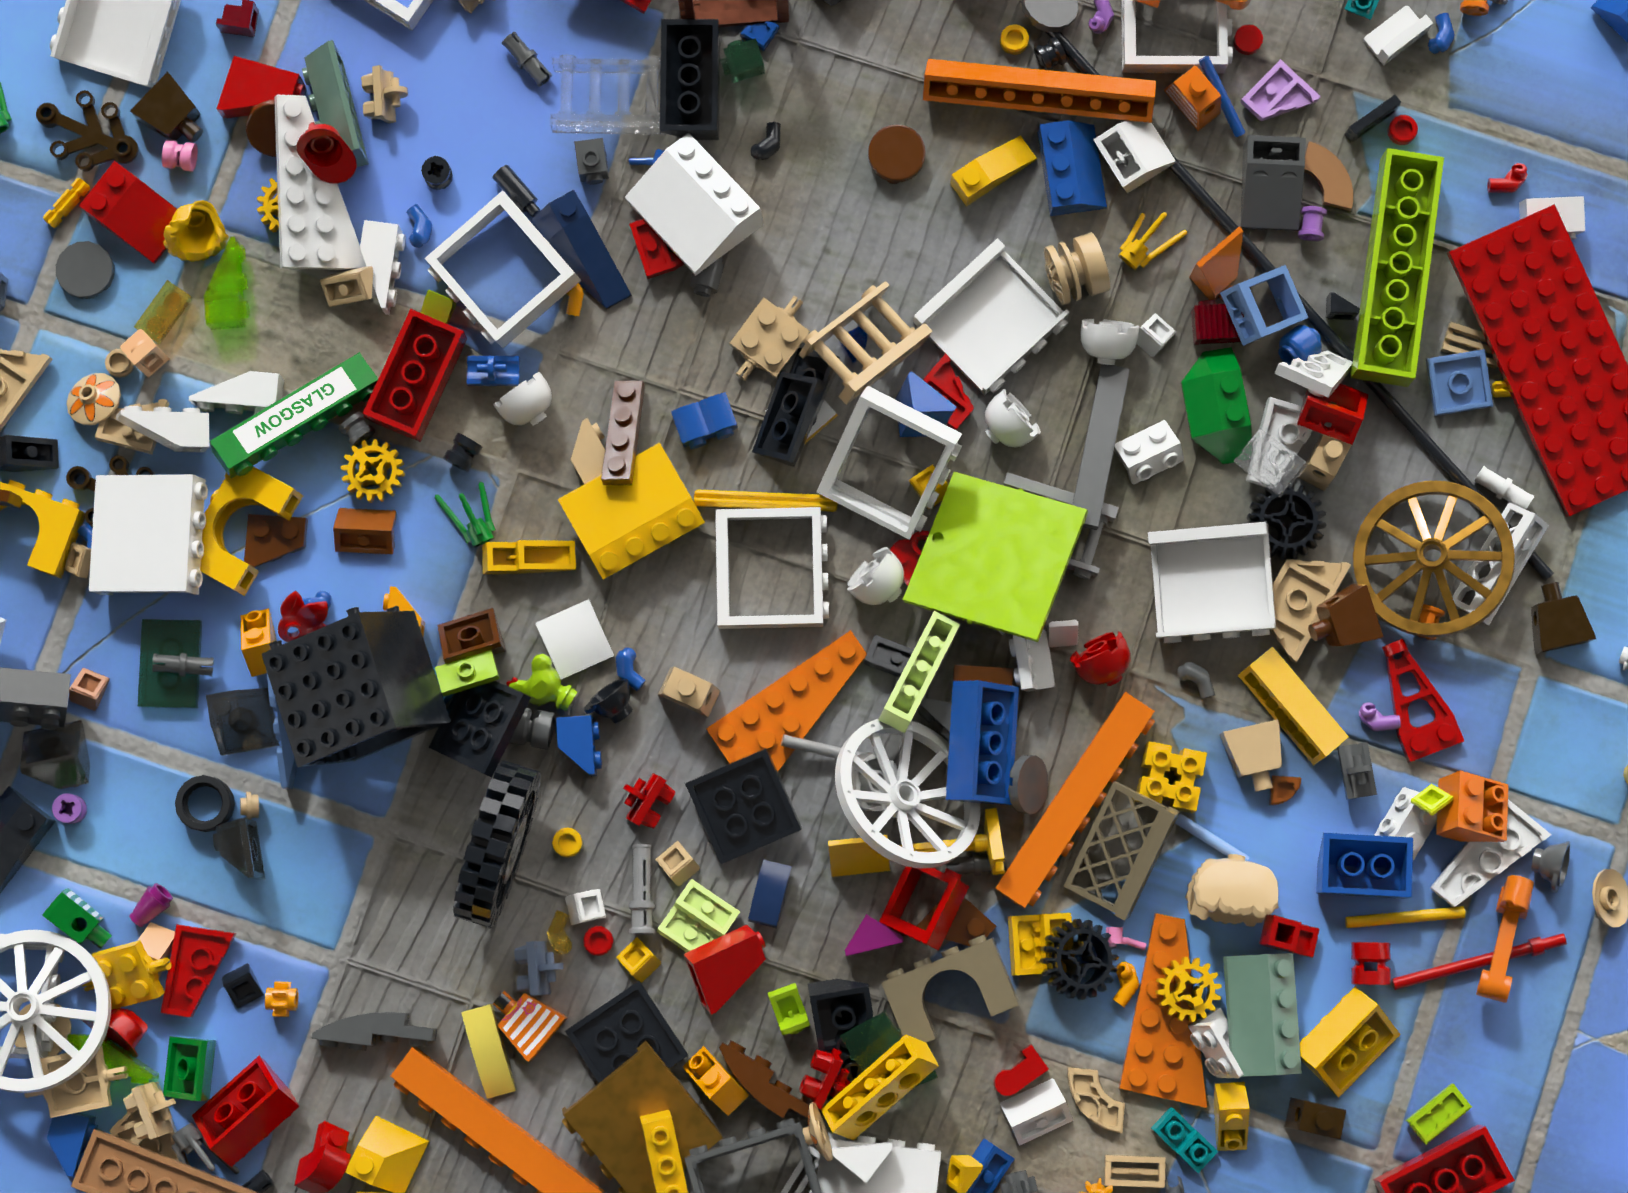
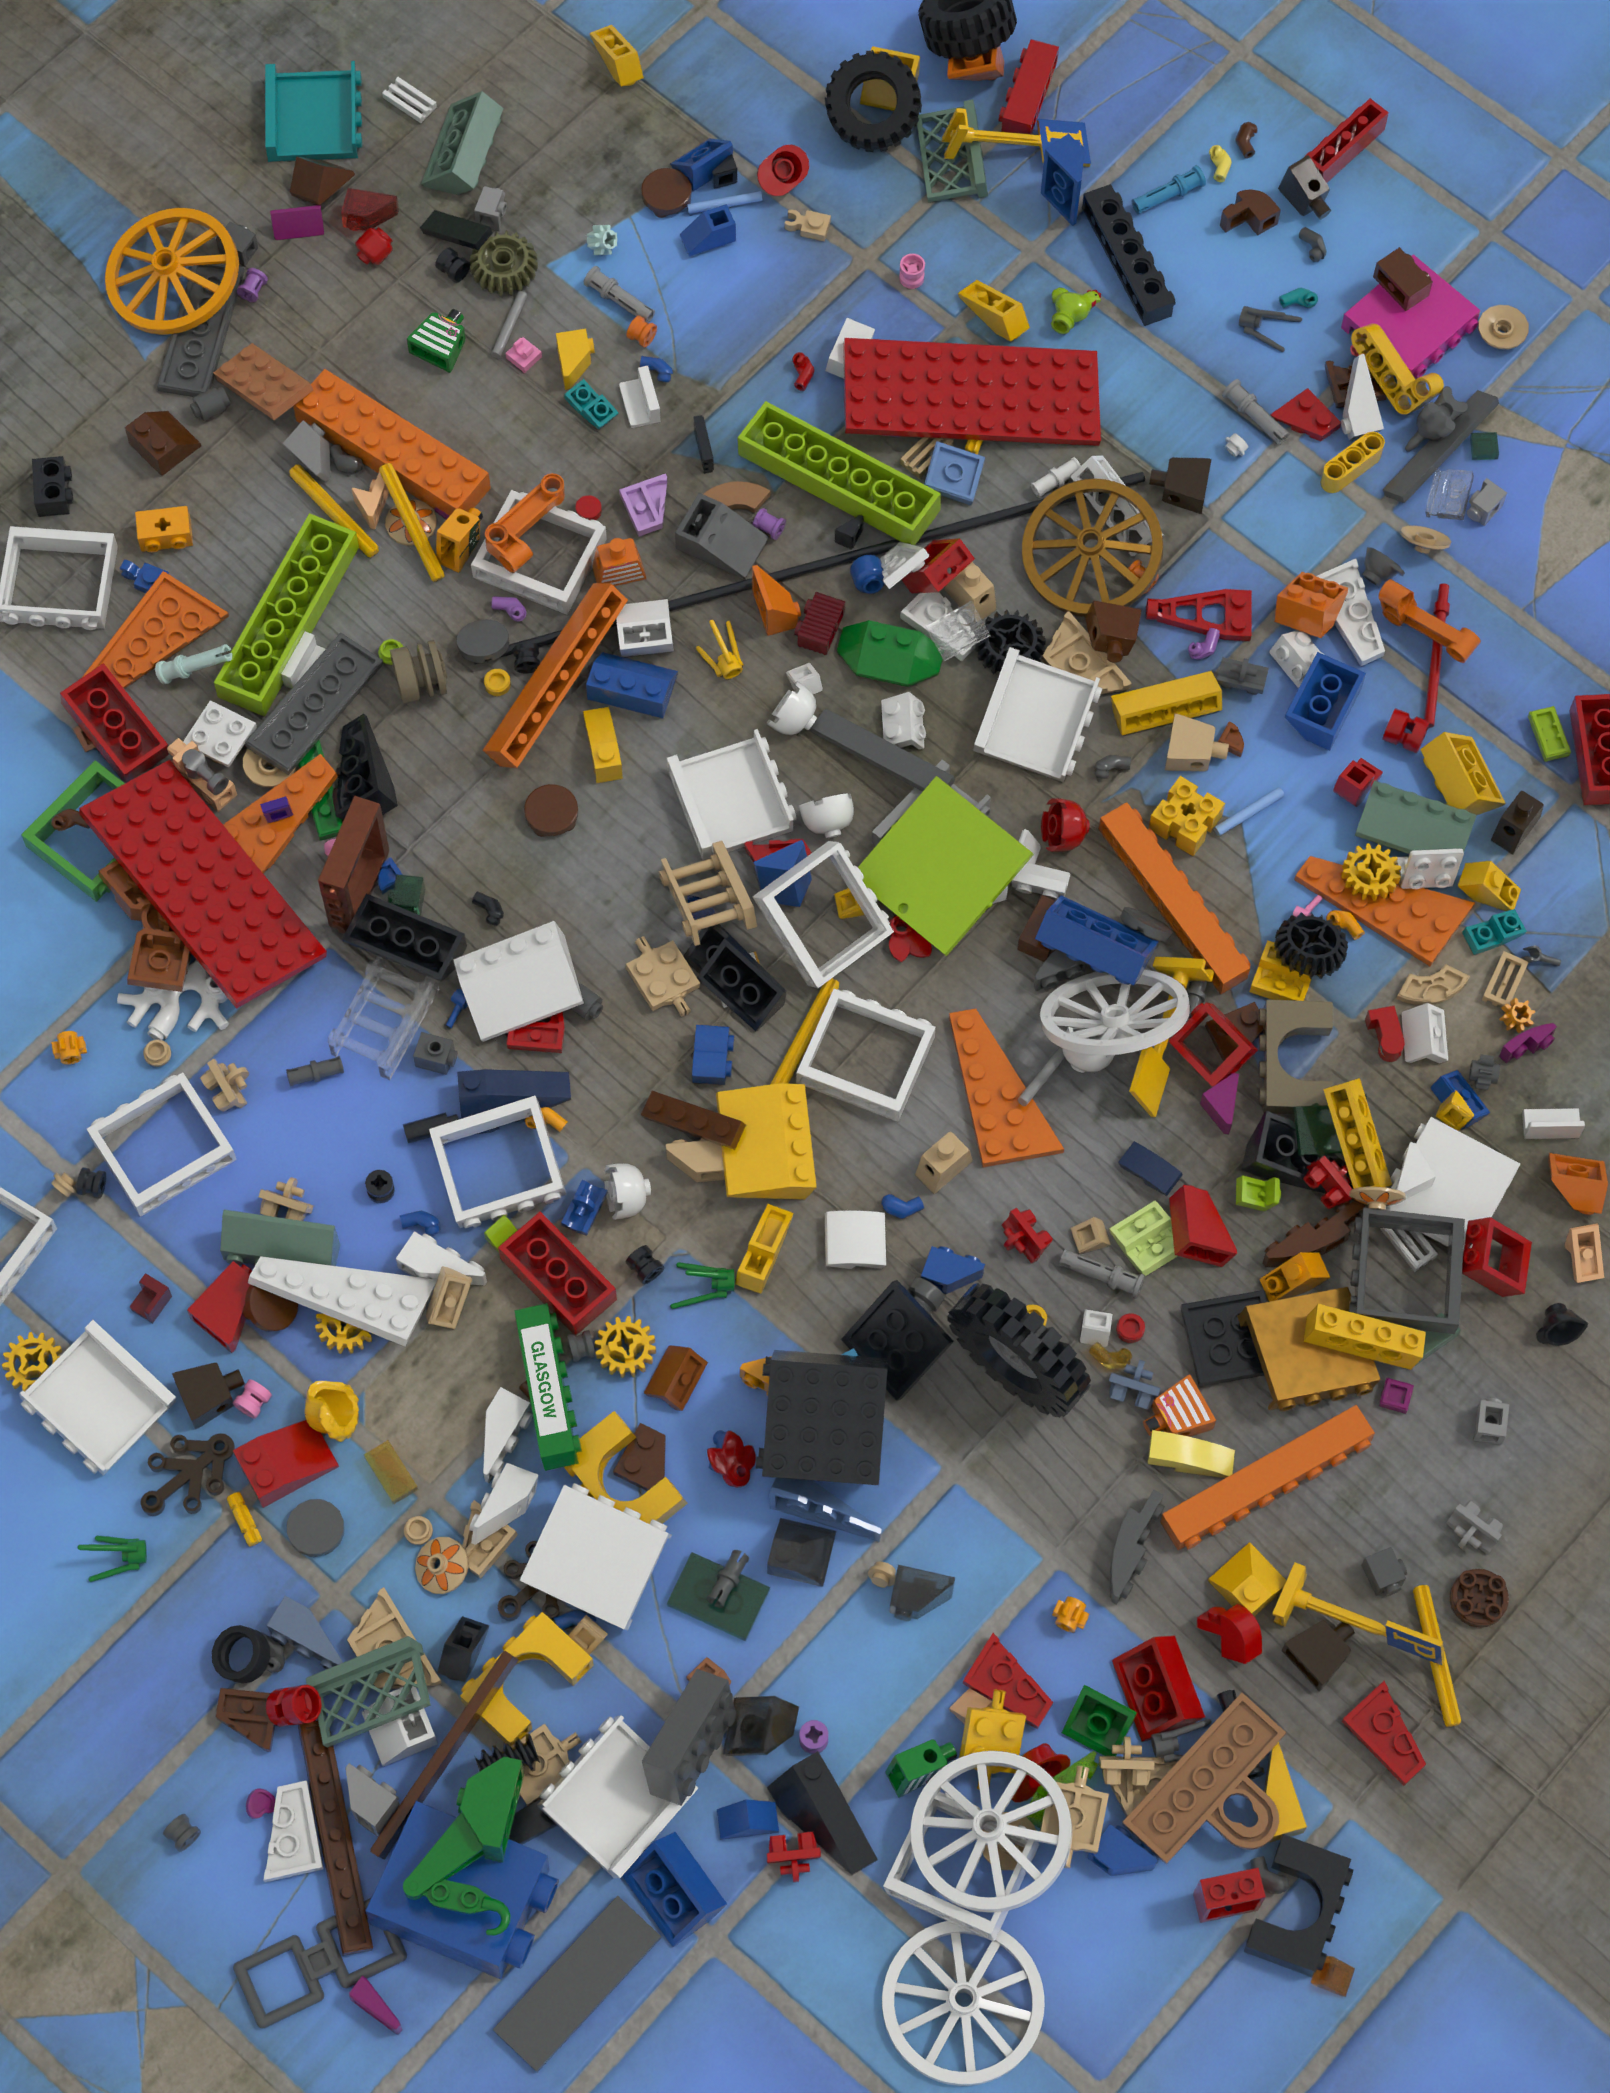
camera: 70 degrees left, 15 degrees down
light nougat slope [120,329,170,378] -> none
magenta cone [129,883,173,927] -> none
black tyre [175,775,235,832] -> none
clear neon green slope [204,236,250,330] -> none
black slope [222,963,264,1009] -> none
light orange slope [240,608,277,677] -> none
red piece [297,122,357,184] -> none
lime plate [435,650,500,697] -> none
reddish brown slope [437,608,506,664] -> none
lime animal [506,654,578,711] -> none
black piece [584,679,633,723] -> none
yellow slope [616,937,661,983] -> none
black plate [685,748,802,864] -> none
white cylinder [847,547,904,605] -> none
black plate [864,635,914,678] -> none
yellowish green brick [879,611,960,733] -> none
tan wheel [1044,232,1111,305] -> none
dark tan fence [1063,781,1180,921] -> none
tan animal [1185,854,1279,927] -> none
blue bar [1198,55,1245,138] -> none
medium blue window [1220,265,1308,346] -> none
yellow bar [1345,906,1465,928] -> none
red tile [1387,115,1418,145] -> none
neon yellow slope [1411,784,1454,816] -> none

